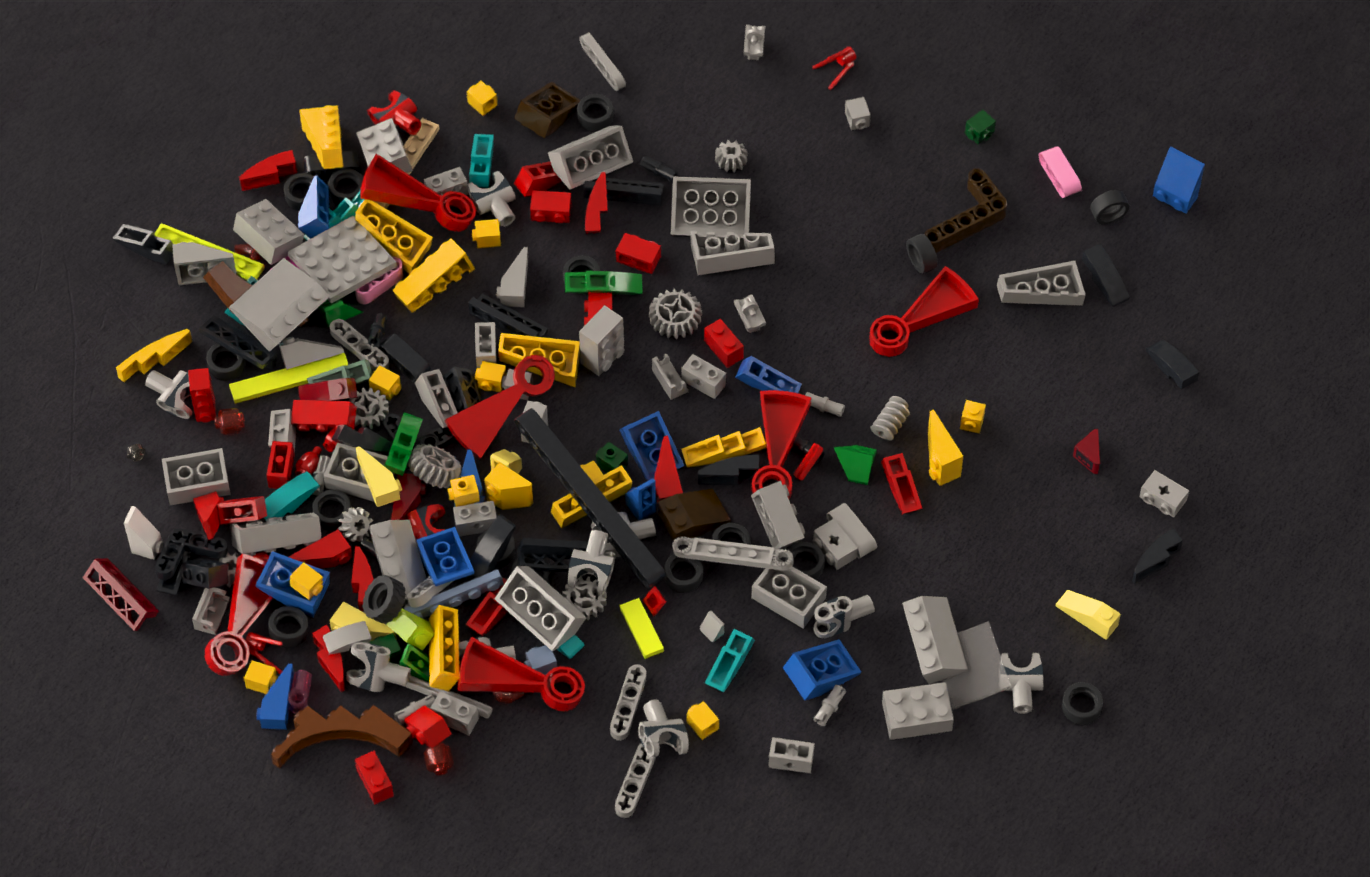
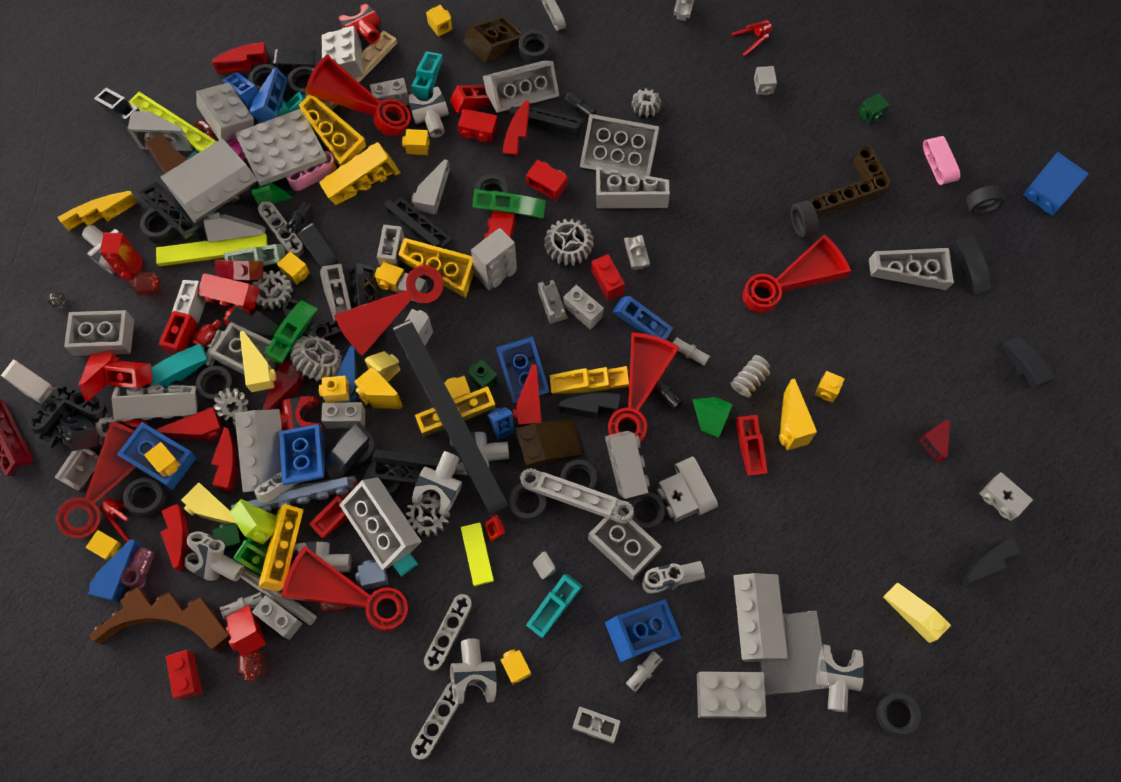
camera: 10 degrees right, 10 degrees up
yellow wedge [300,106,343,169] -> none
light grey slope [323,621,371,655] -> none
black tyre [362,575,406,624] -> none
red axle [794,443,823,480] -> none
none -> blue slope [222,72,258,111]

